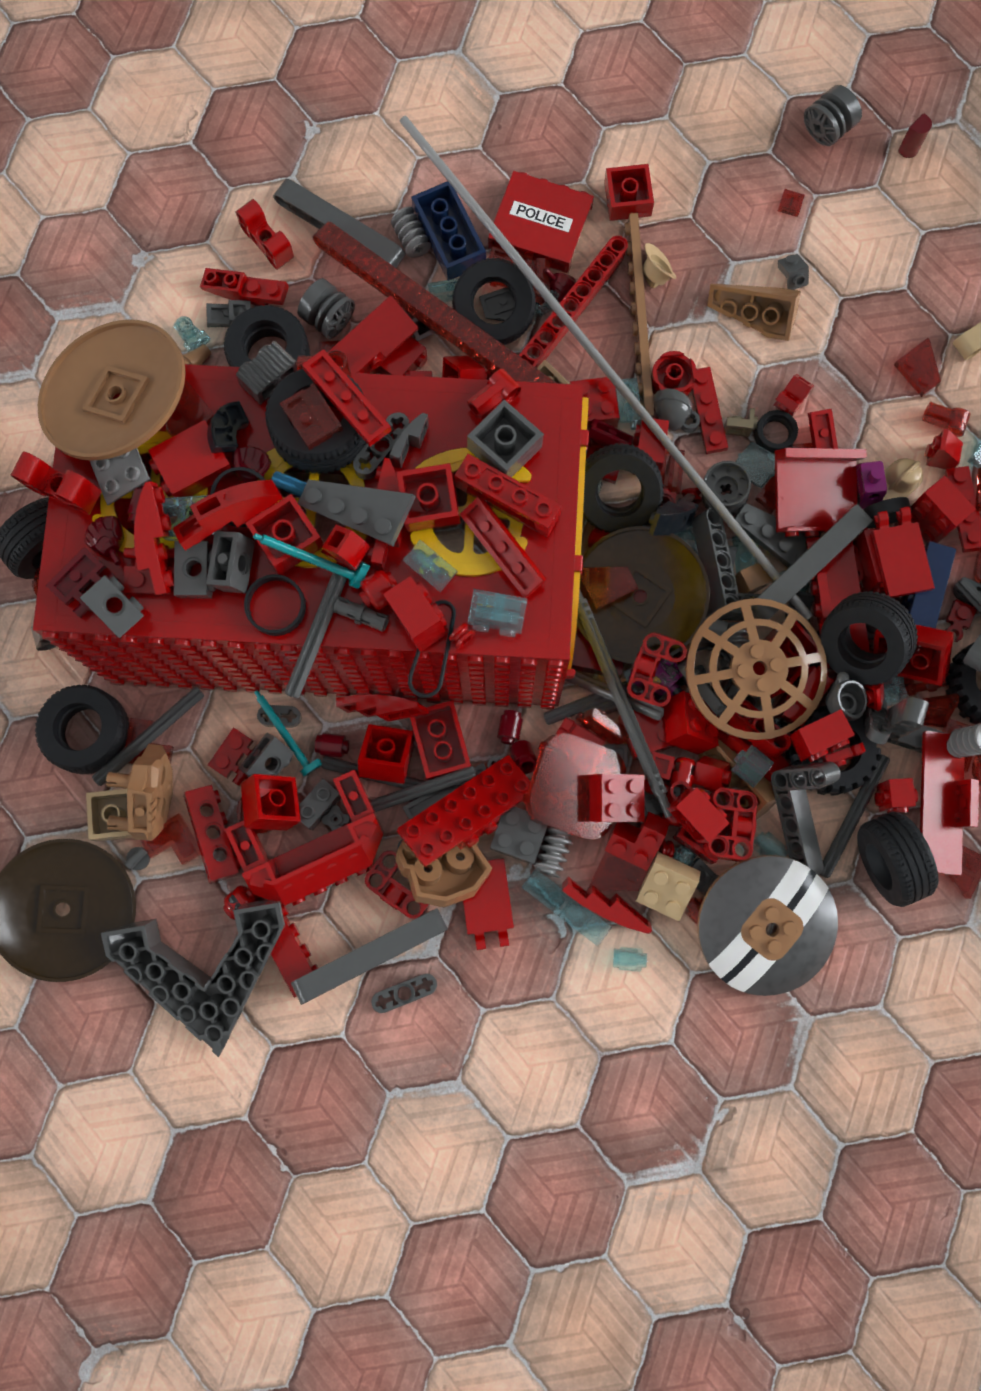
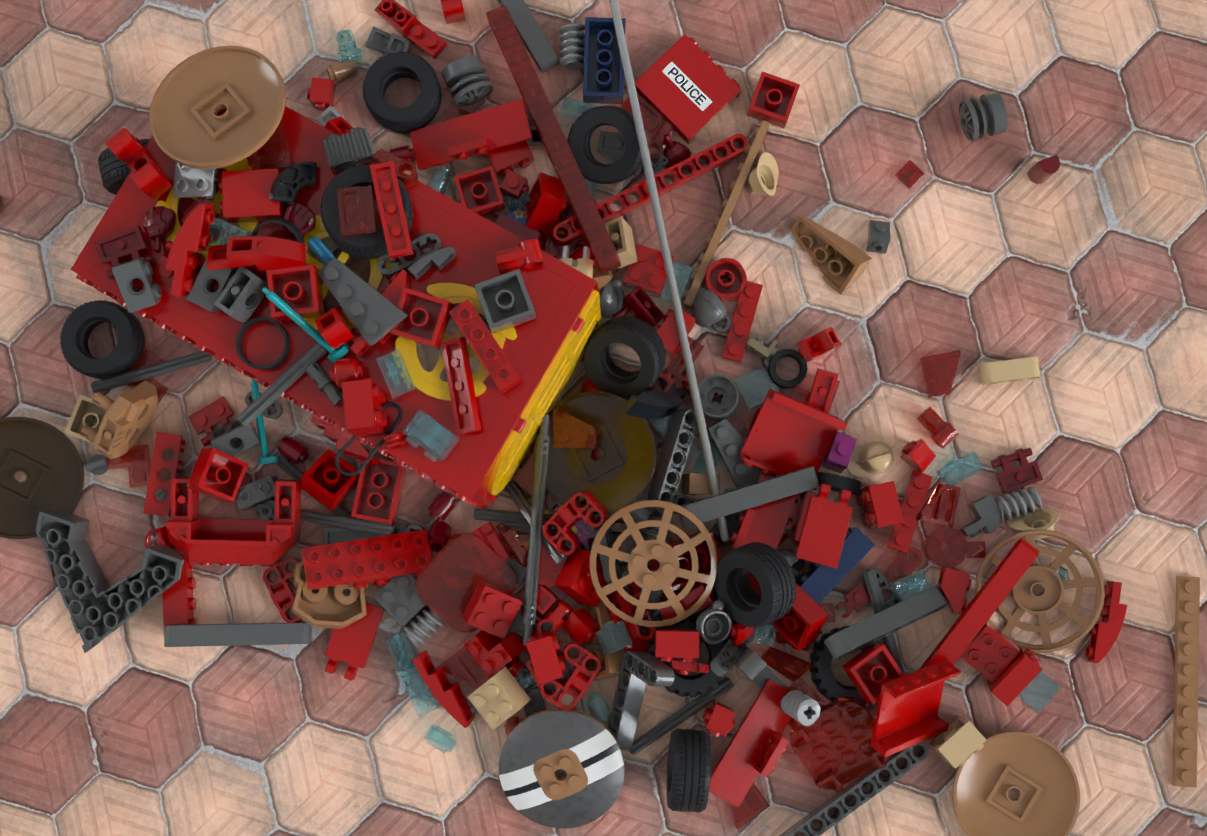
camera: 30 degrees right, 5 degrees up
dark grey beam [371,974,437,1013] -> none

